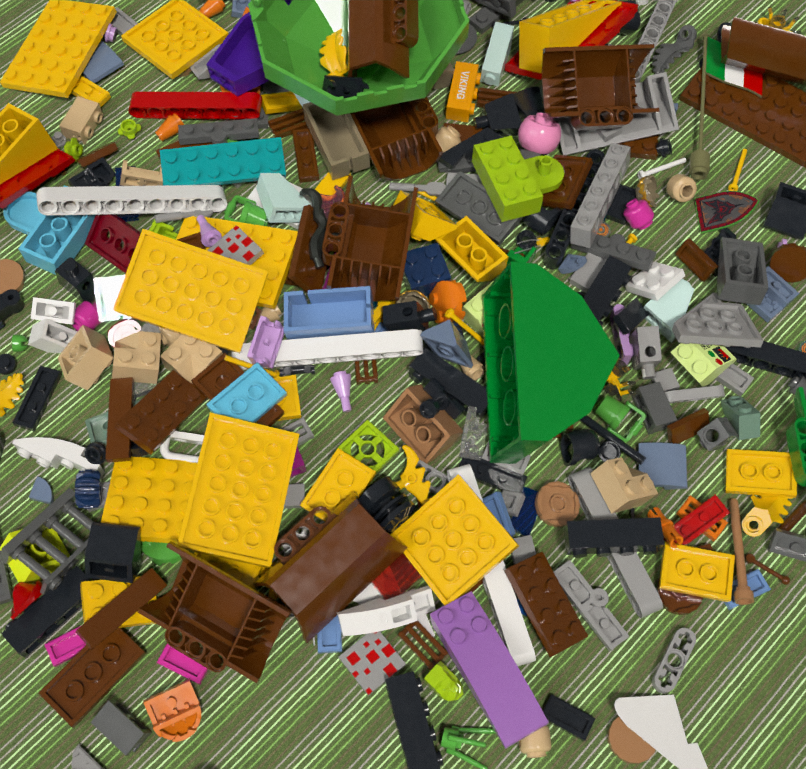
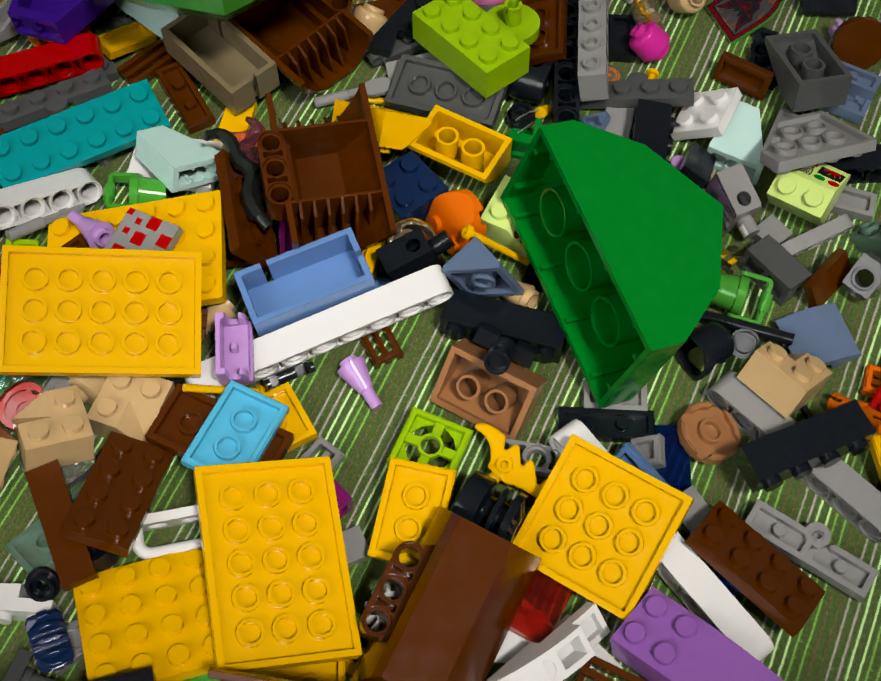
camera: 20 degrees left, 5 degrees down
clear bracket [459,406,488,460] -> none

